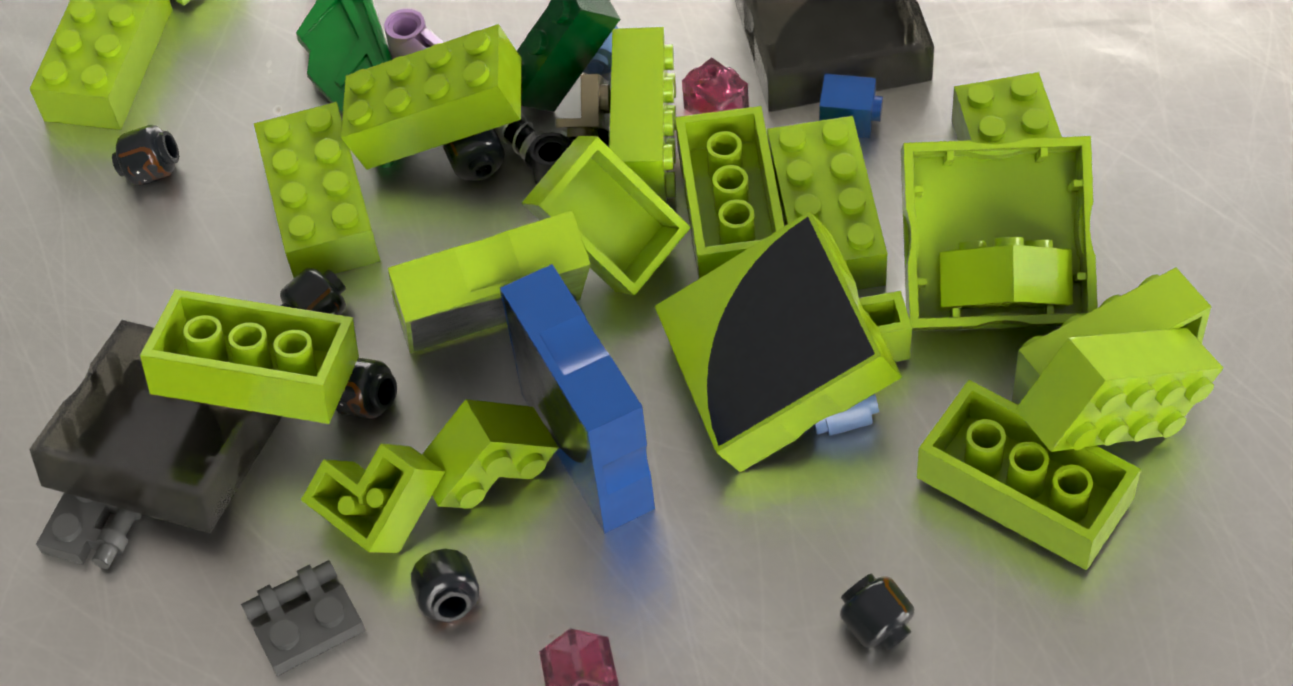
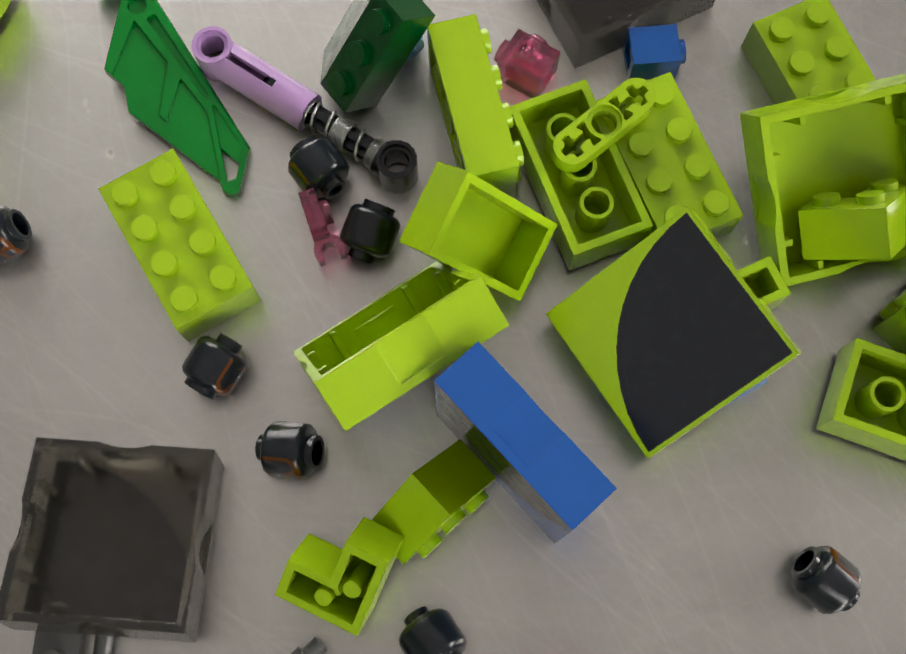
camera: 20 degrees left, 20 degrees up
lime brick [140,289,359,424] -> none
lime brick [341,24,521,170] -> none
dark tan bracket [556,74,611,140] -> none
none -> clear pink plate [298,188,347,267]
none -> black head [340,199,400,264]
none -> lime beam [551,78,656,172]

